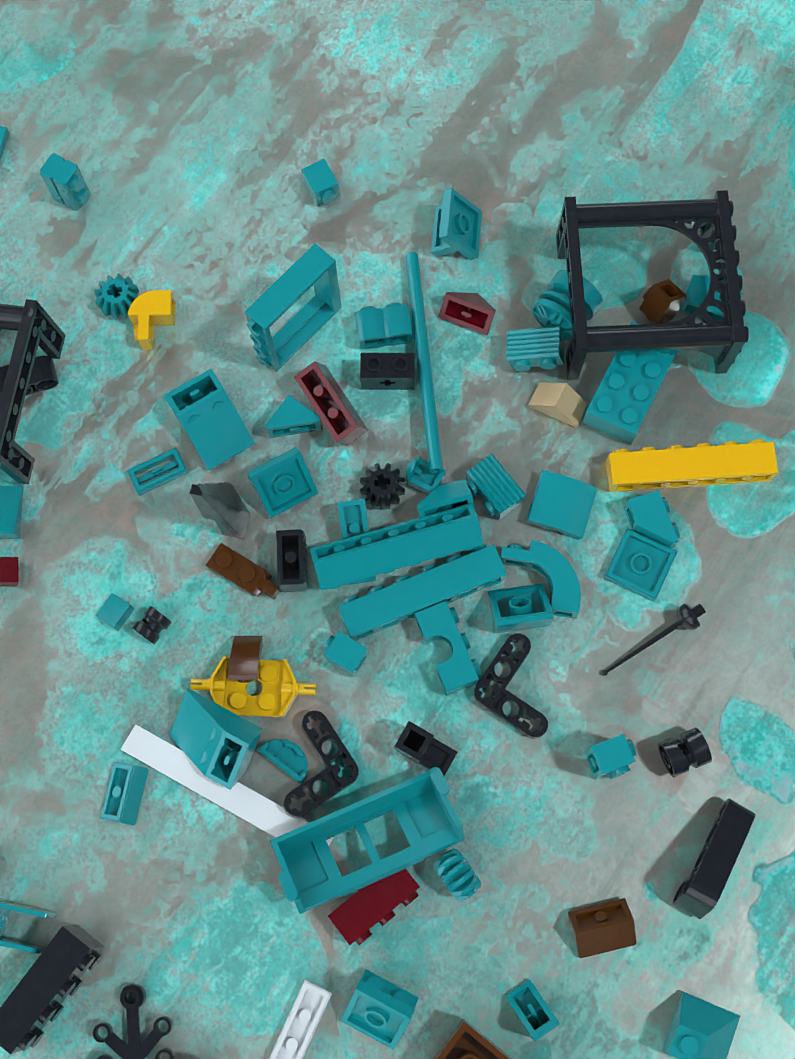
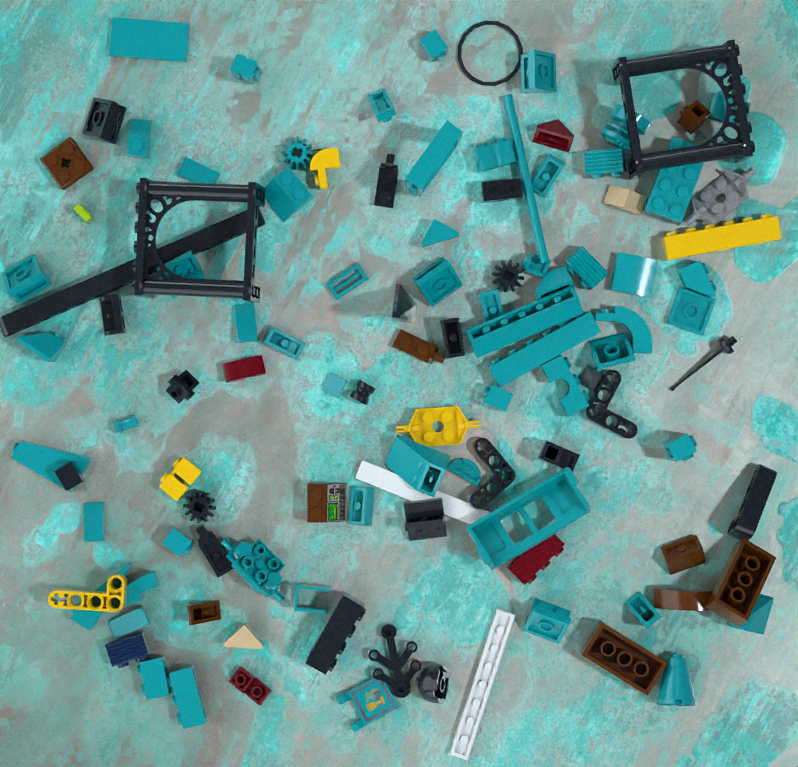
camera: 10 degrees left, 15 degrees up
teal slope [164,368,255,471] -> none
reddish brown slope [228,636,263,683] -> none
brick [294,361,368,446] -> none
teal gear [434,848,481,902] -> none
black wheel [658,728,712,778] -> none
none -> teal slope [261,325,306,360]
none -> teal slope [265,166,314,222]
none -> reddish brown slope [307,483,347,523]
none -> teal tile [368,88,396,122]
none -> black hinge [374,154,398,209]
none -> black bracket [404,498,447,541]
none -> black piece [458,21,523,86]
none -> teal slope [532,154,565,197]
none -> flat silver slope [579,365,604,391]
none -> reddish brown arch [654,588,713,611]
none -> light grey plate [684,167,756,226]
none -> reddish brown brick [705,538,776,627]

